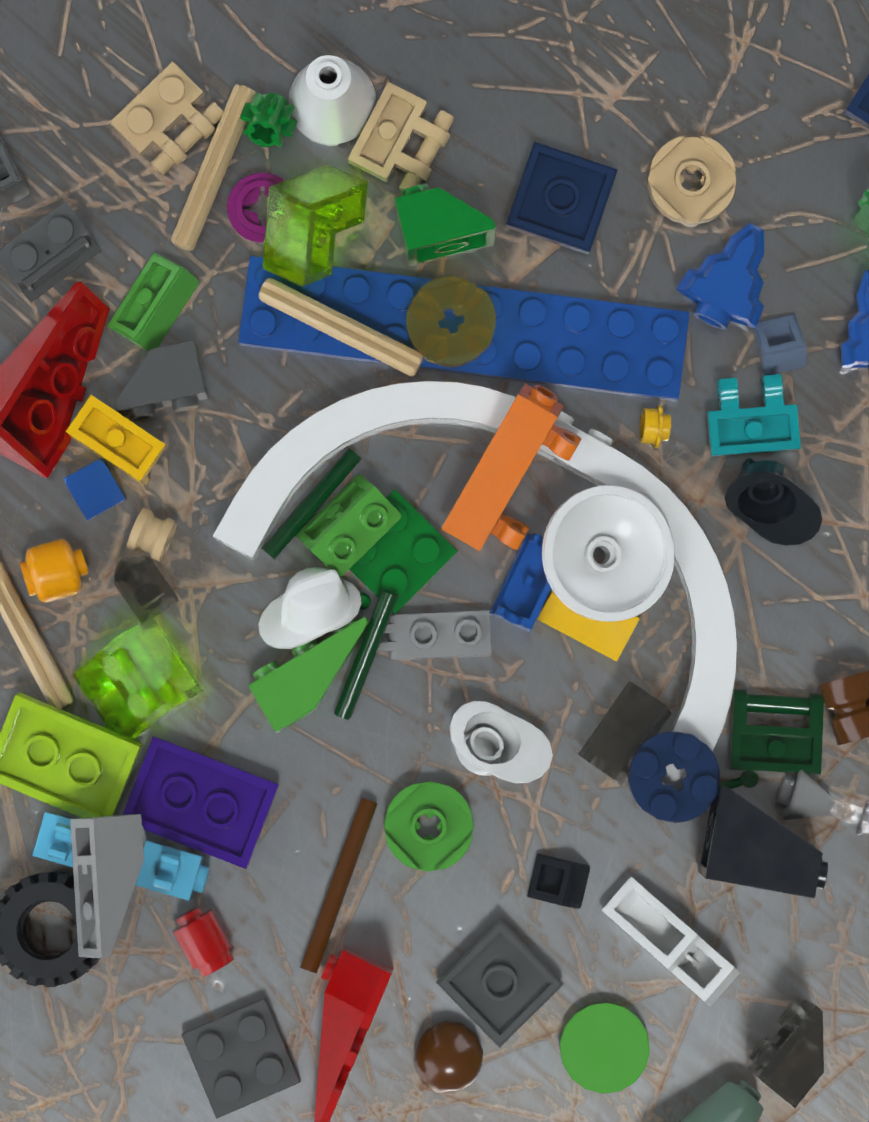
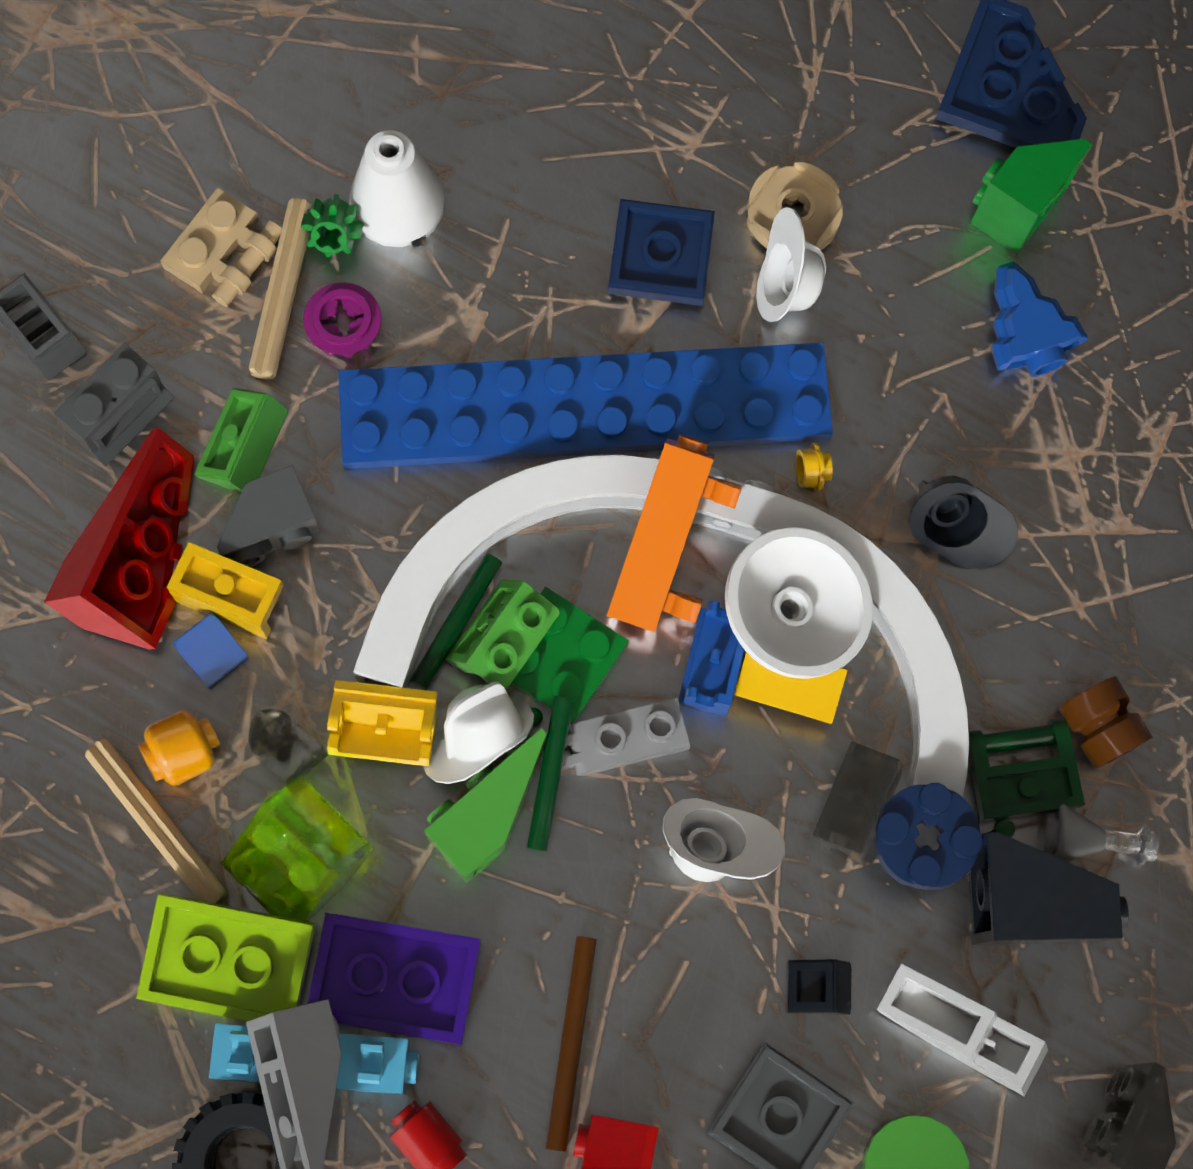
camera: 20 degrees left, 10 degrees down
tan wheel [127,508,177,562] -> none
tan axle [258,278,423,376] -> none
clear neon green brick [263,164,368,287] -> none
tan plate [347,82,455,190] -> none
bright green plate [384,781,474,872] -> none
green slope [395,184,496,266] -> none
clear yellow plate [406,276,496,367] -> none
blue rock [676,223,764,330] -> none
teal plate [707,374,801,457] -> none
sand blue slope [752,314,807,375] -> none
none -> yellow hinge [327,680,438,766]
none -> white piece [756,207,827,322]

